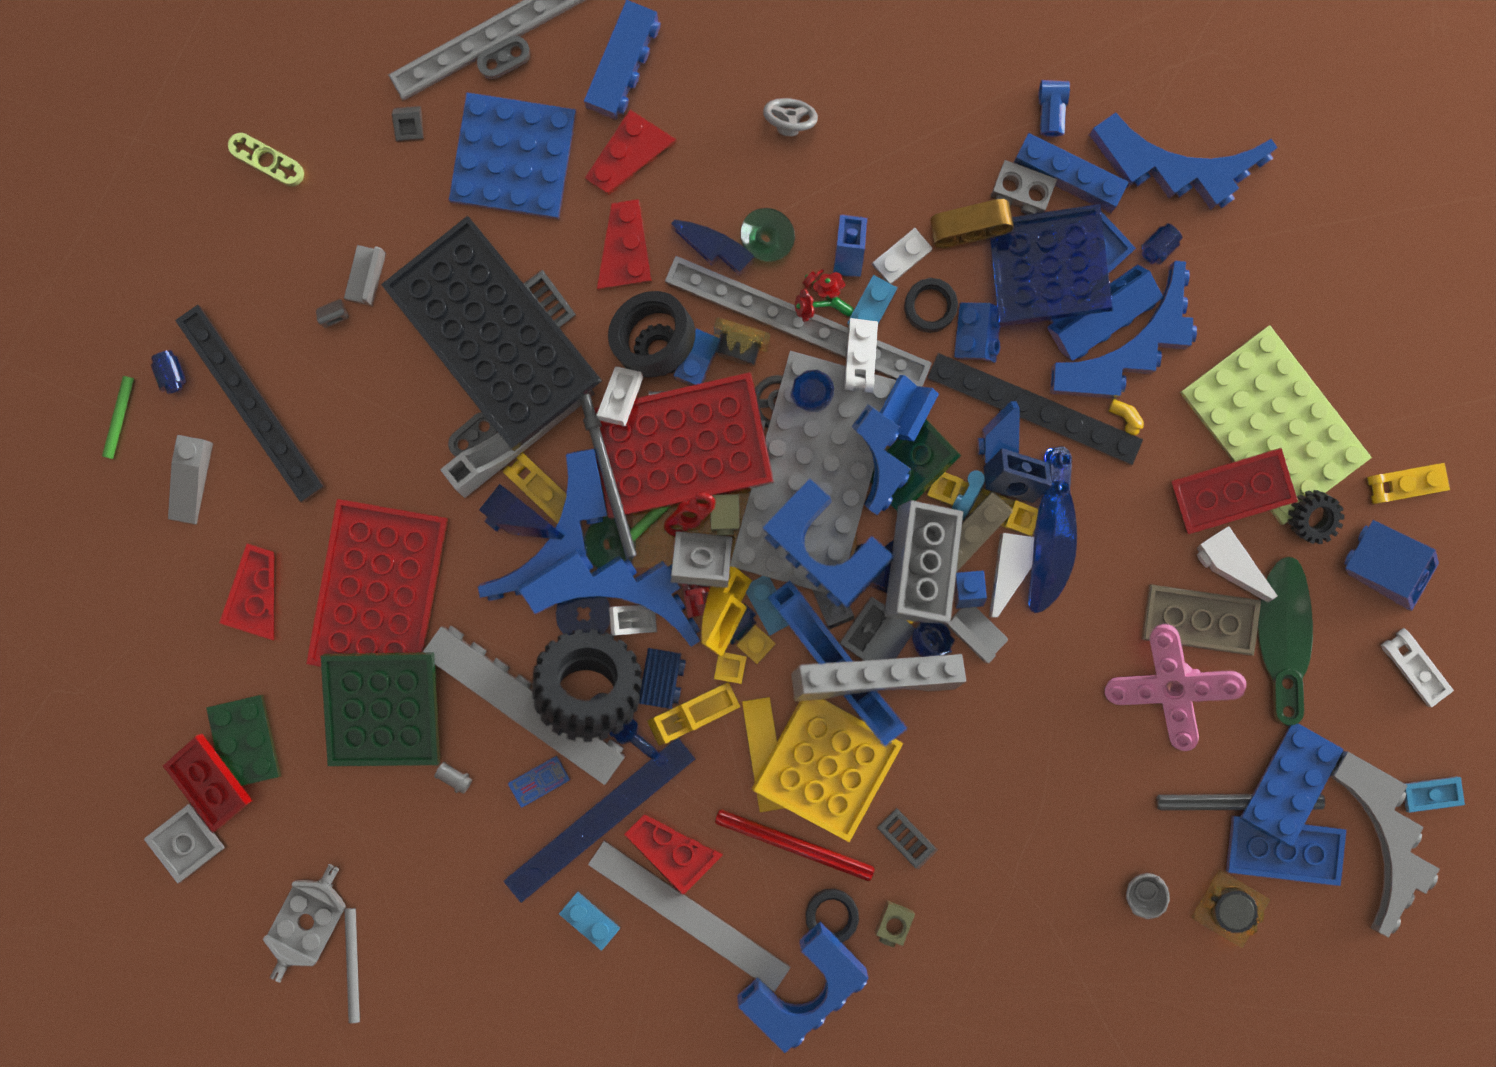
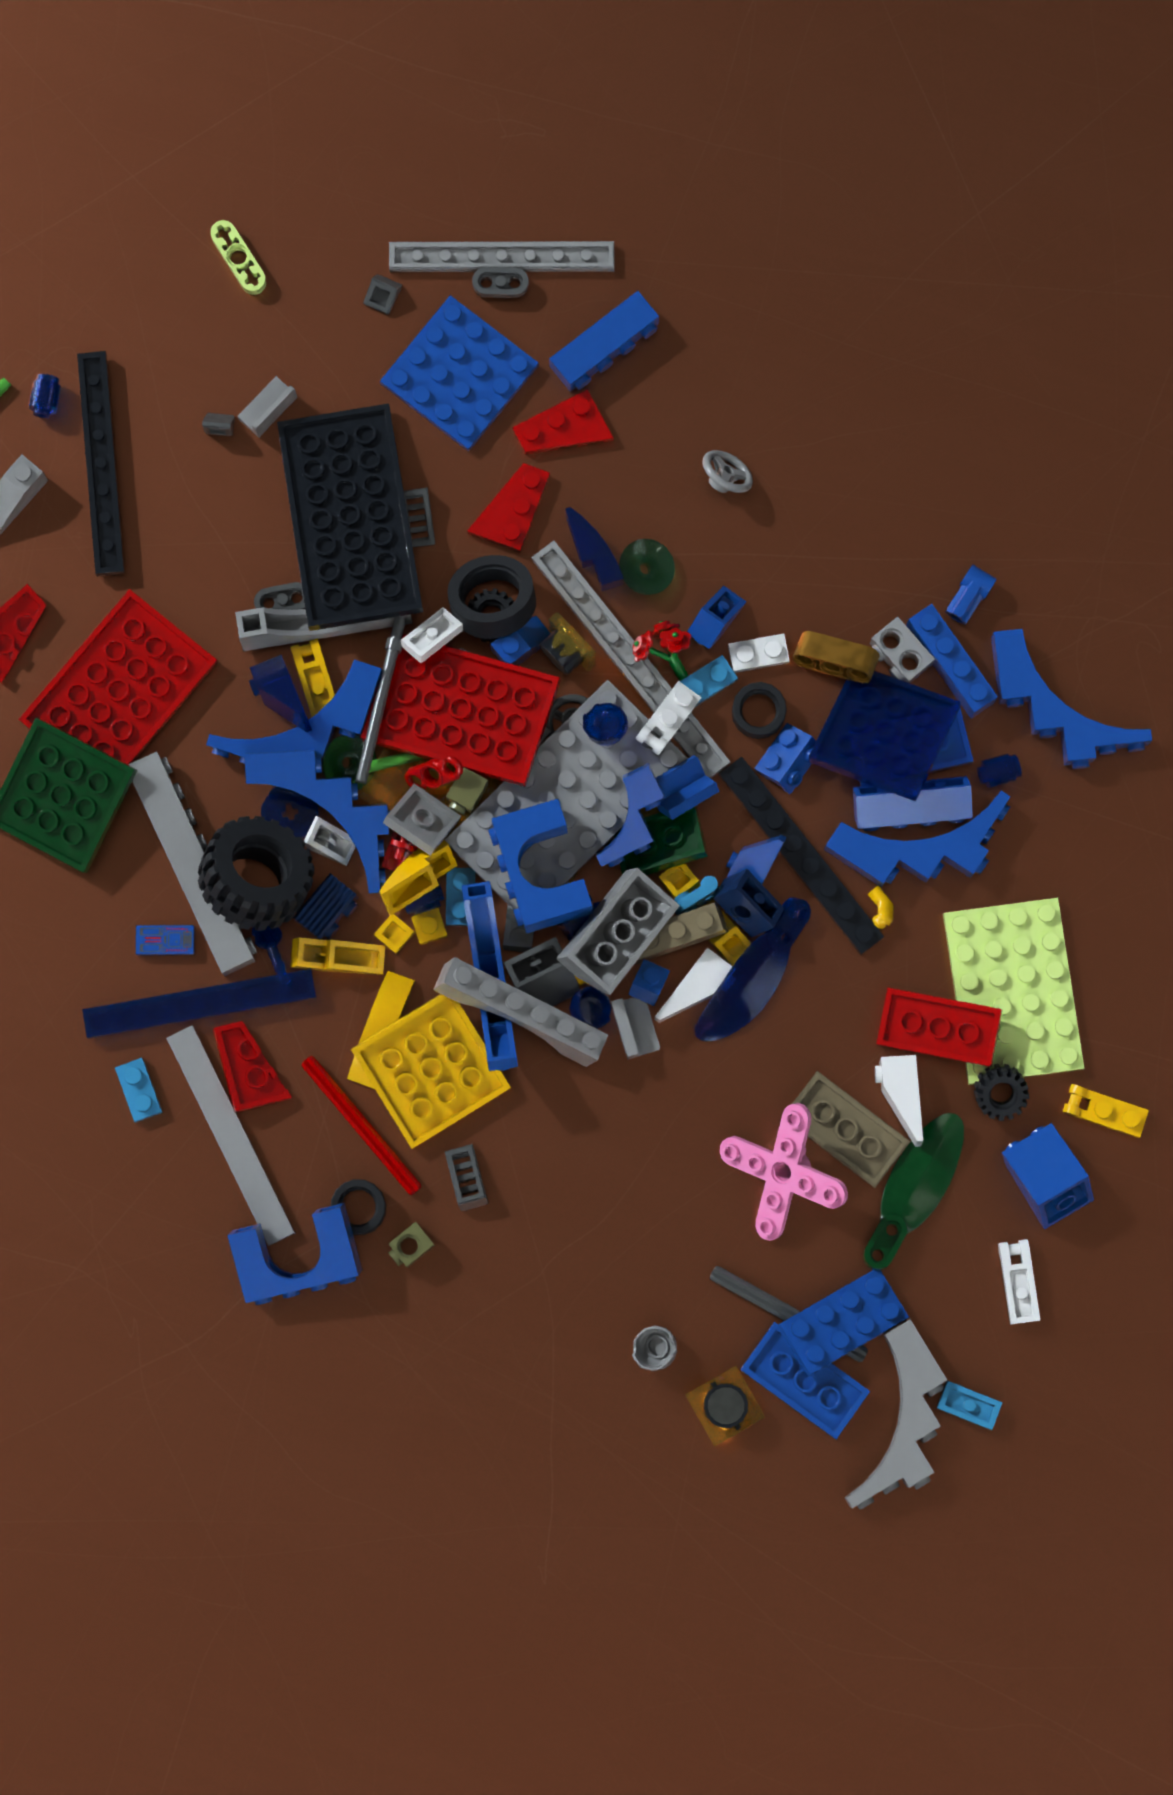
camera: 30 degrees right, 5 degrees down
light grey pin [434,762,472,794] -> none

